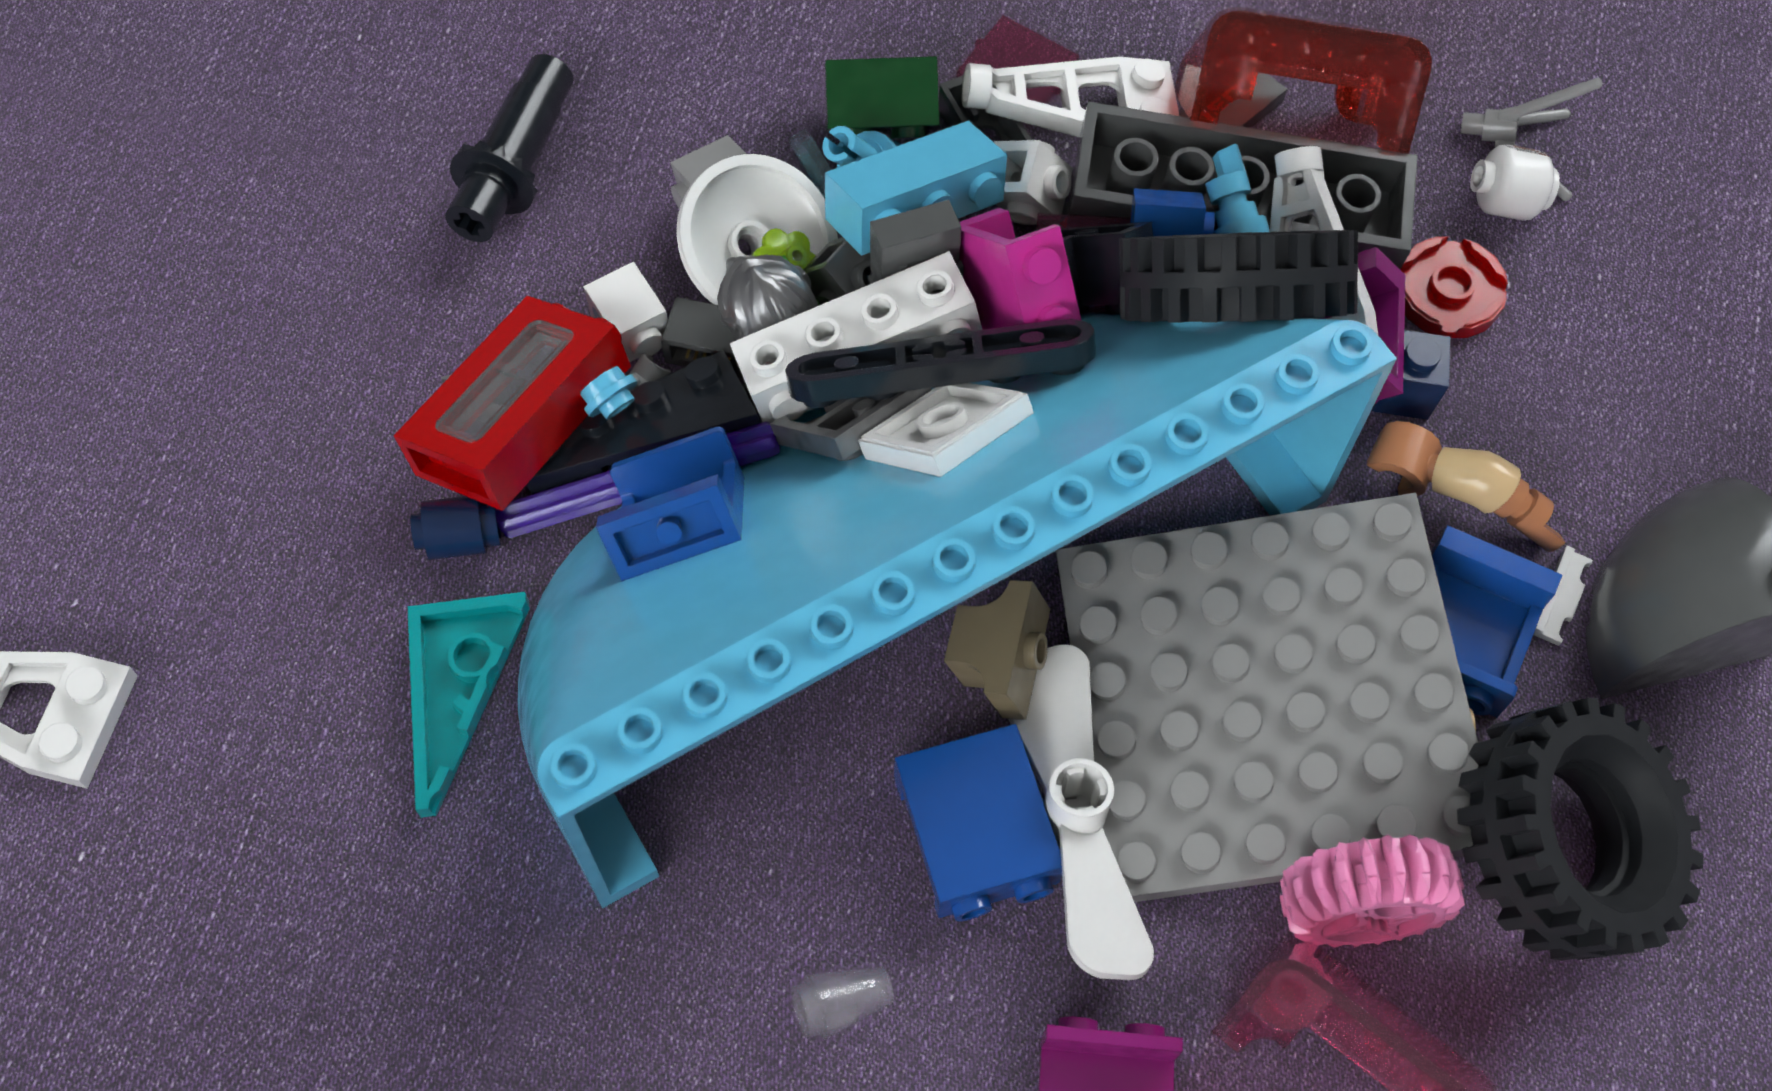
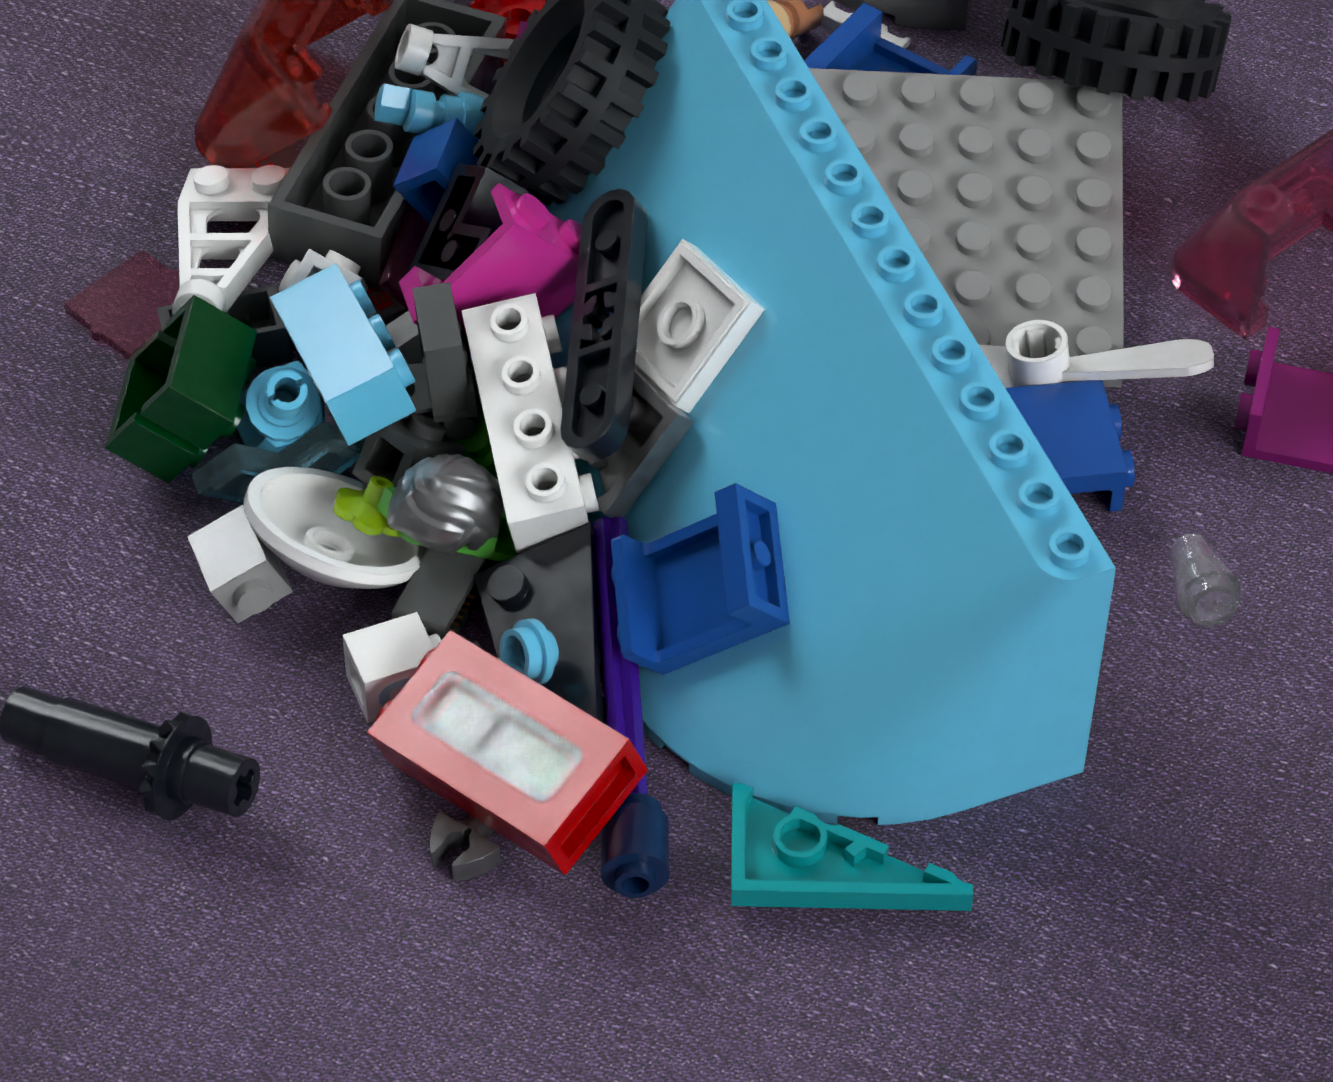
camera: 80 degrees left, 15 degrees down
bright pink gear [1280,835,1465,948] -> none

